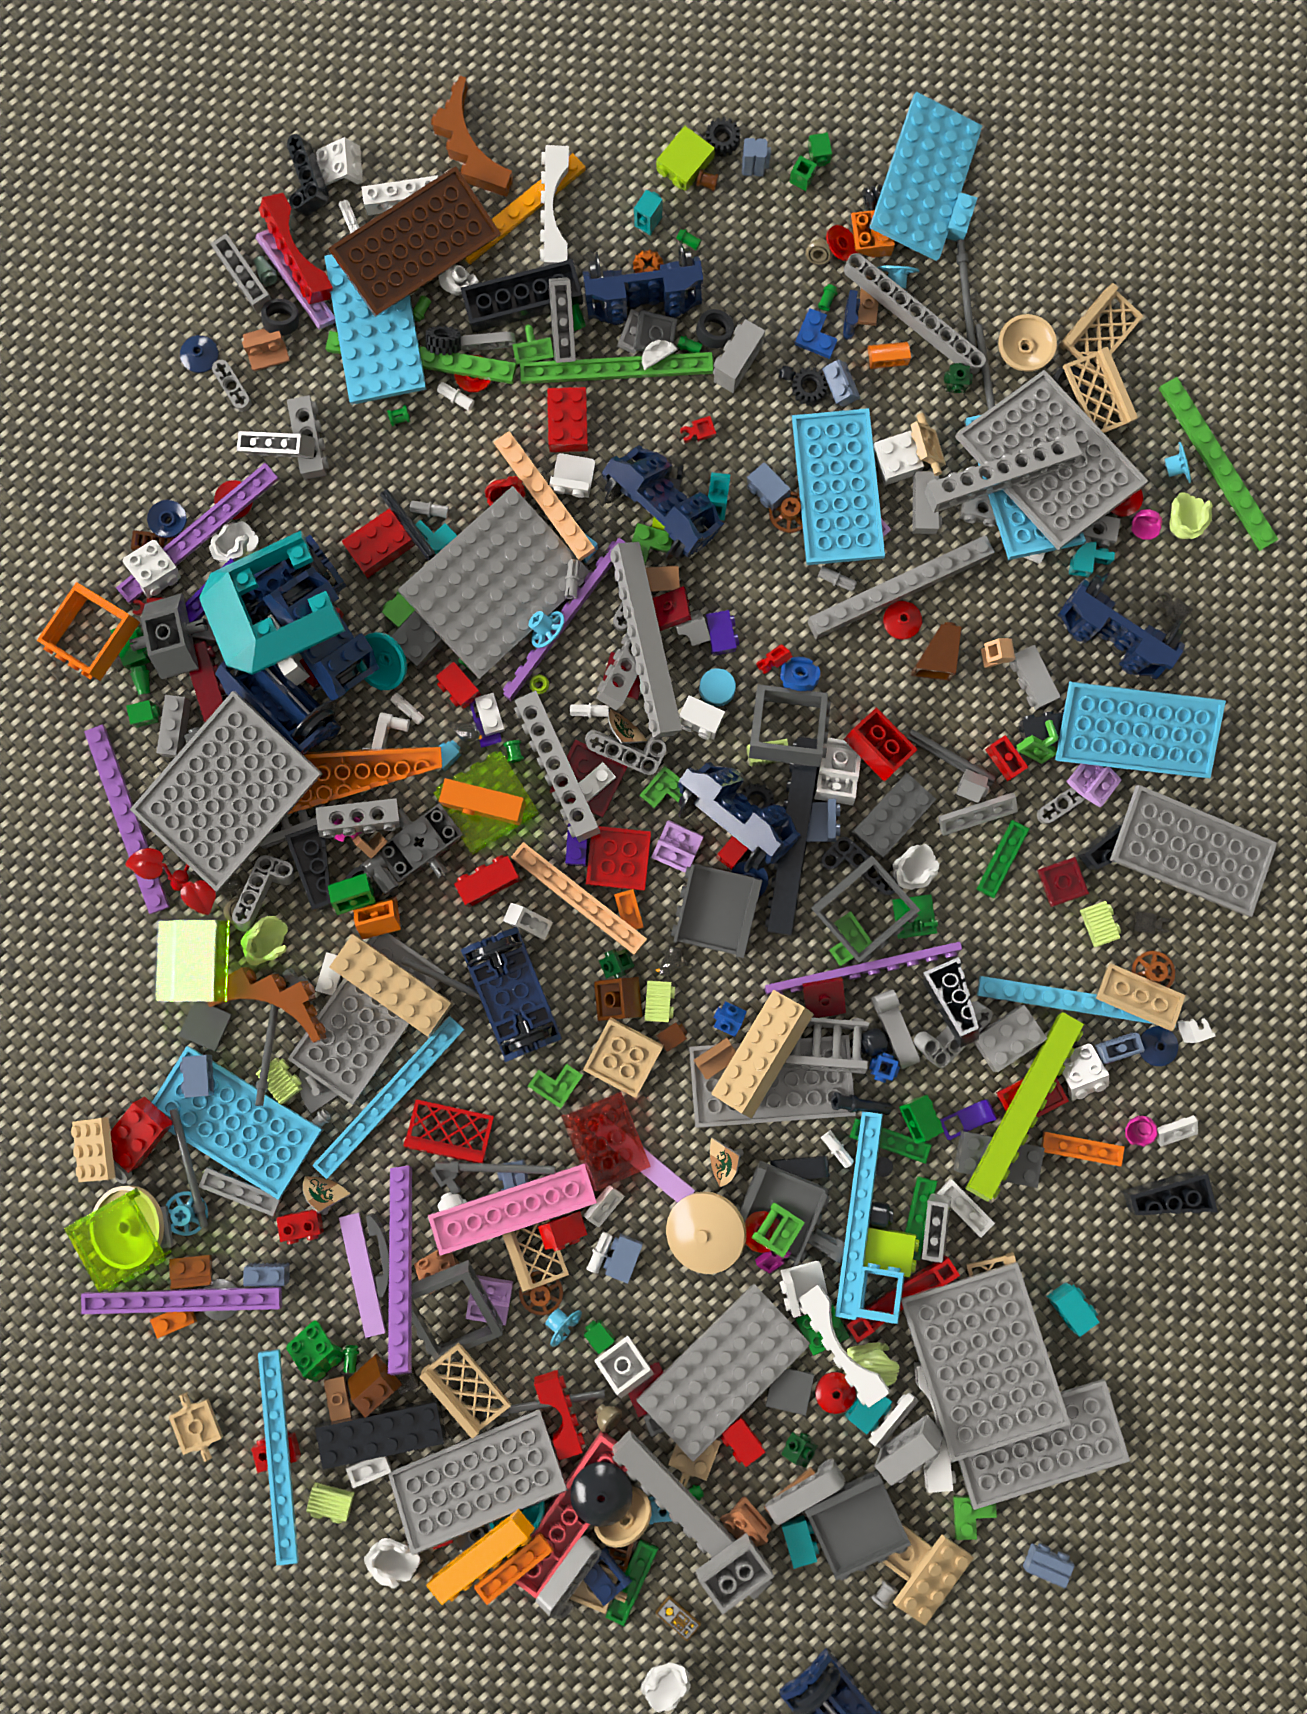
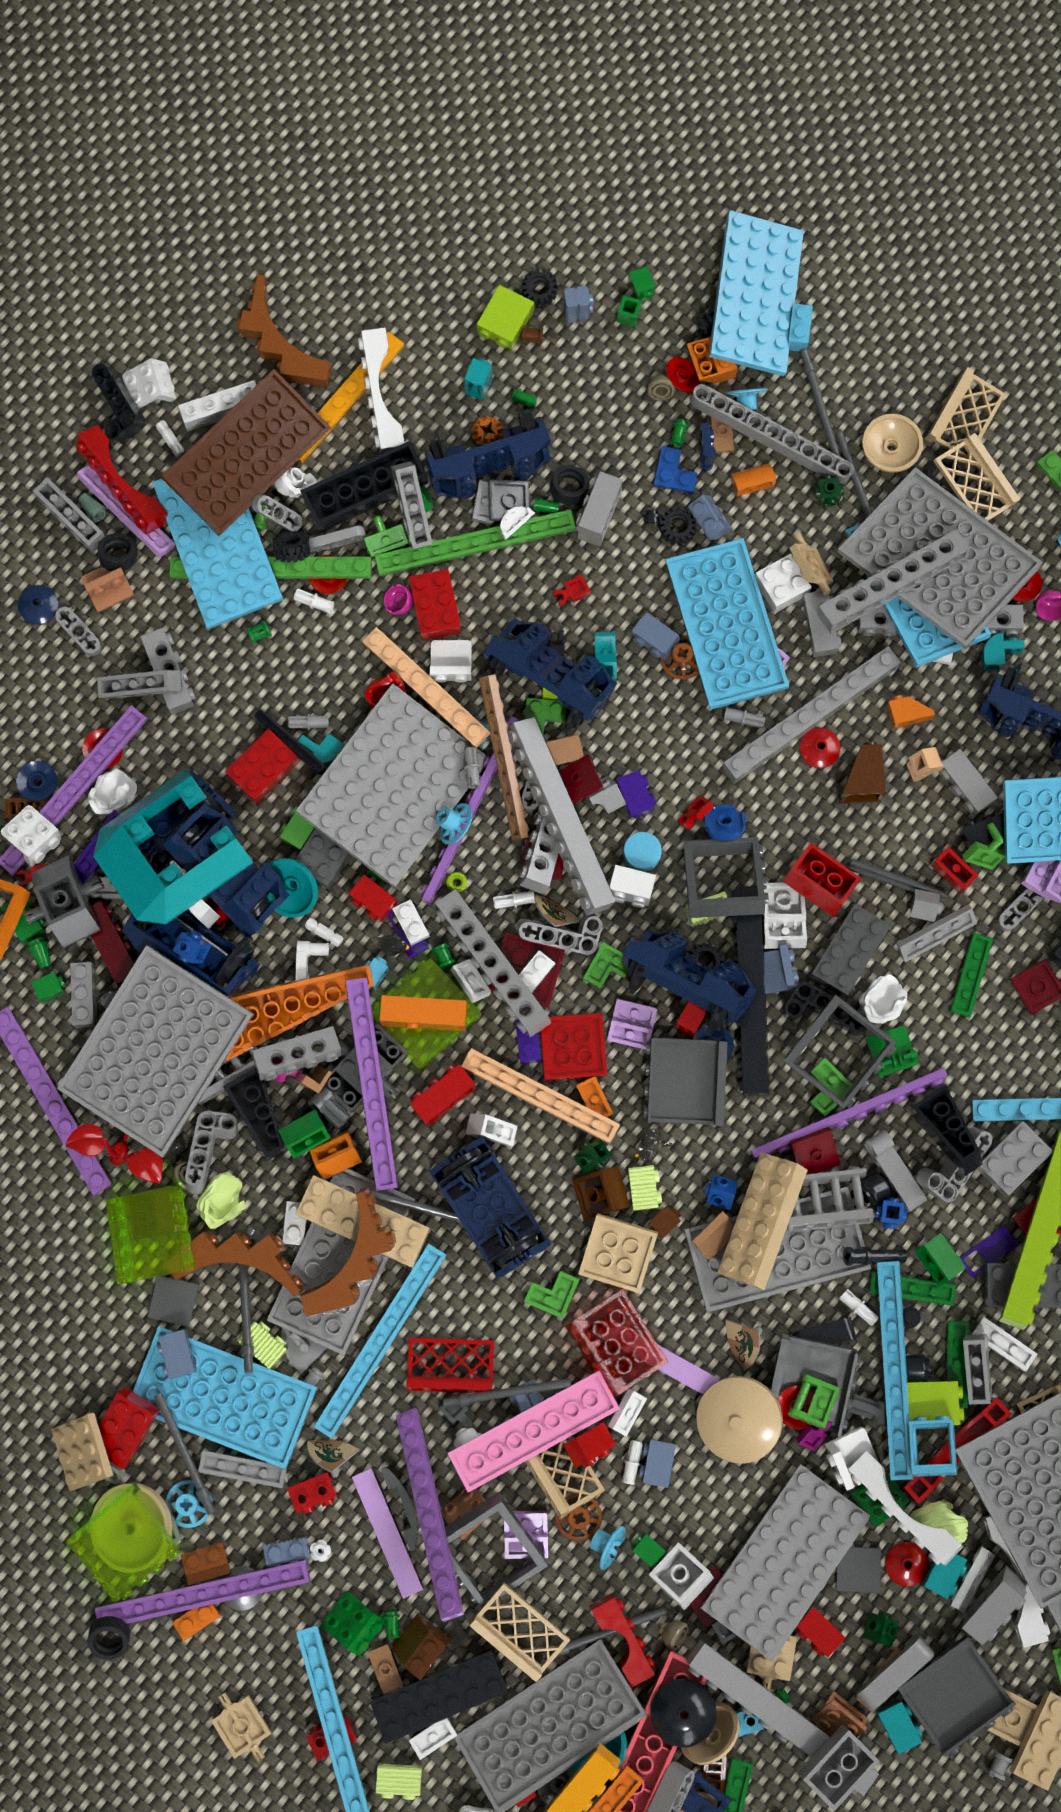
camera: 10 degrees left, 5 degrees down
none -> black tyre [88,1616,130,1660]
none -> blue brick [173,931,212,963]
none -> light grey beam [252,494,302,532]
none -> dark orange arch [300,1187,396,1317]
none -> white plate [310,1540,331,1562]
none -> medium lavender plate [345,978,397,1191]
none -> dark pink hair [383,584,414,615]
none -> white plate [451,959,491,1003]
none -> medium nougat plate [479,674,528,840]
none -> orange slope [886,695,935,729]

